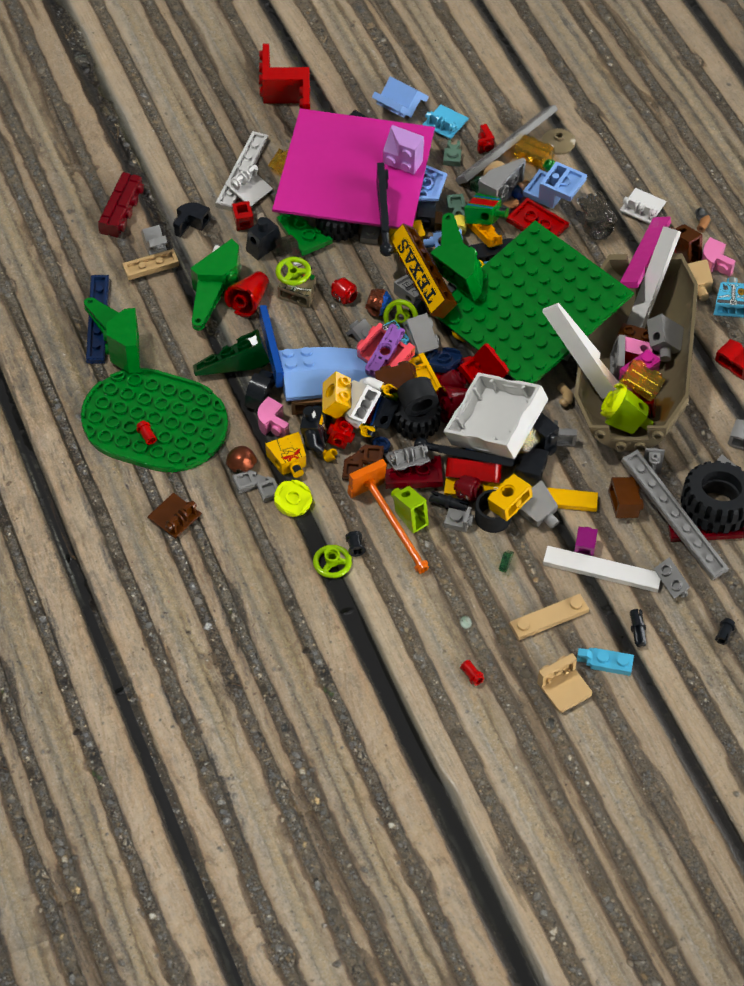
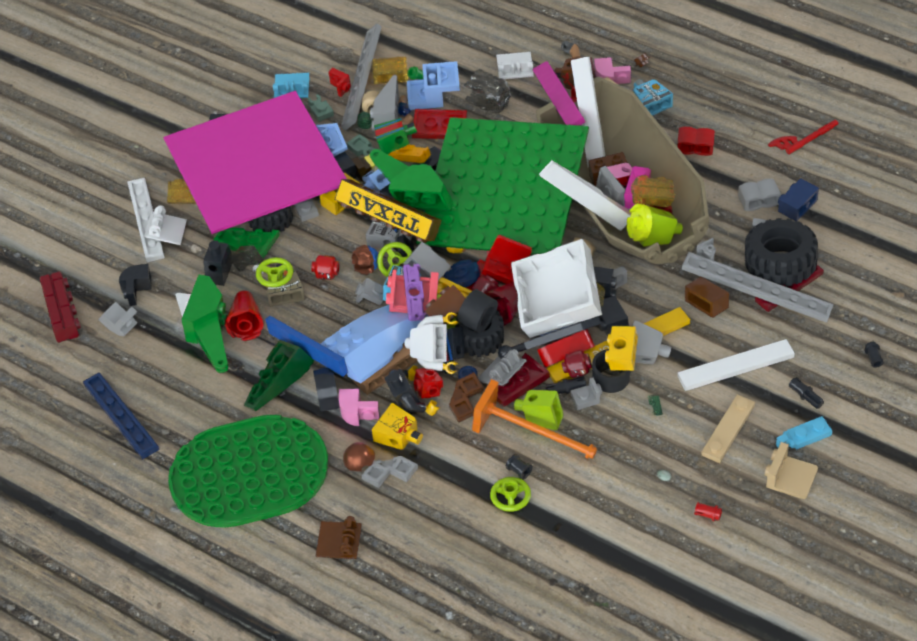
camera: 30 degrees left, 5 degrees down
green slope [84,297,140,373] -> none
tan plate [122,249,179,281] -> none
red pin [136,420,157,445] -> none
red brick [232,201,254,231] -> none
red bracket [259,44,310,110] -> none
neon yellow tile [274,480,312,517] -> none
yellow brick [322,371,351,419] -> none
light blue bracket [372,76,429,118] -> none
black plate [376,163,394,257] -> none
lavender slope [383,125,424,174] -> none
dark tan dish [542,128,576,155] -> none
magenta brick [574,526,598,556] -> none
light grey torso [647,314,684,362] -> none
light grey hinge [654,557,690,599] -> none

